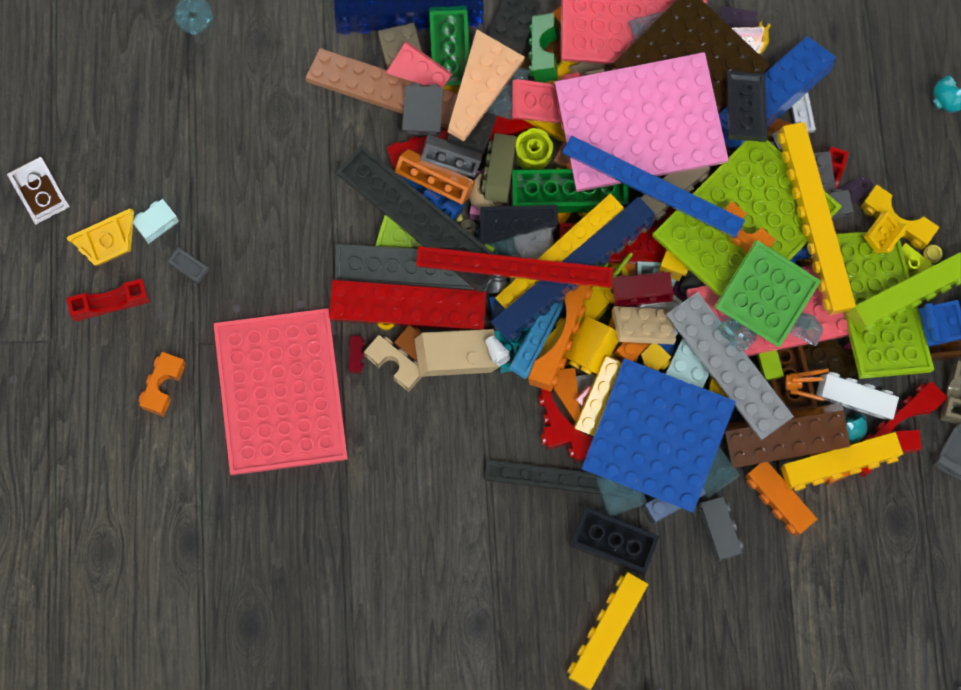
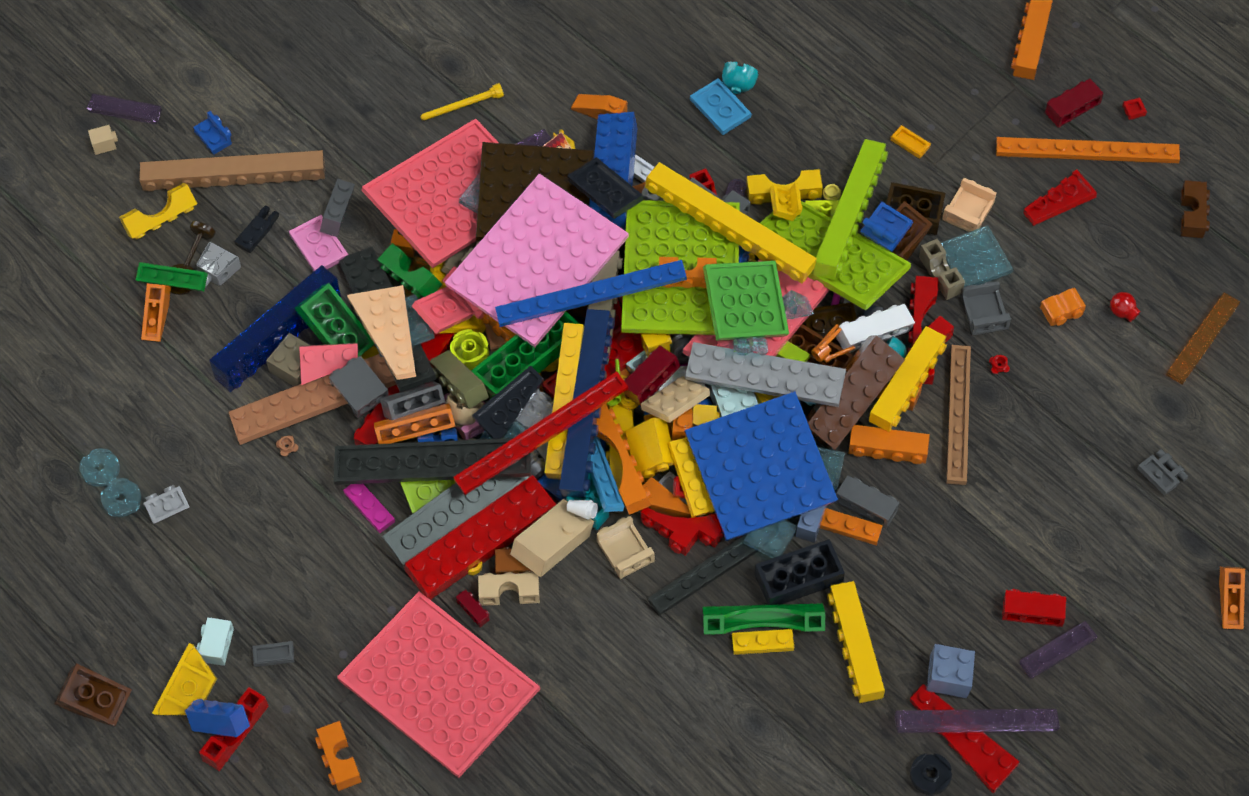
camera: 35 degrees left, 15 degrees down
none -> clear light blue plate [101,478,141,517]
none -> light grey bracket [143,485,189,524]
none -> blue brick [185,699,250,737]
none -> nougat plate [276,436,299,457]
none -> dark pink plate [343,484,395,533]
none -> orange slope [571,94,627,119]
none -> tan panel [597,516,655,579]
none -> dark azure plate [690,78,751,135]
none -> green arch [703,603,825,634]
none -> yellow plate [732,629,794,655]
none -> orange plate [820,508,883,546]
none -> medium nougat plate [946,345,971,485]
none -> red plate [989,355,1010,374]

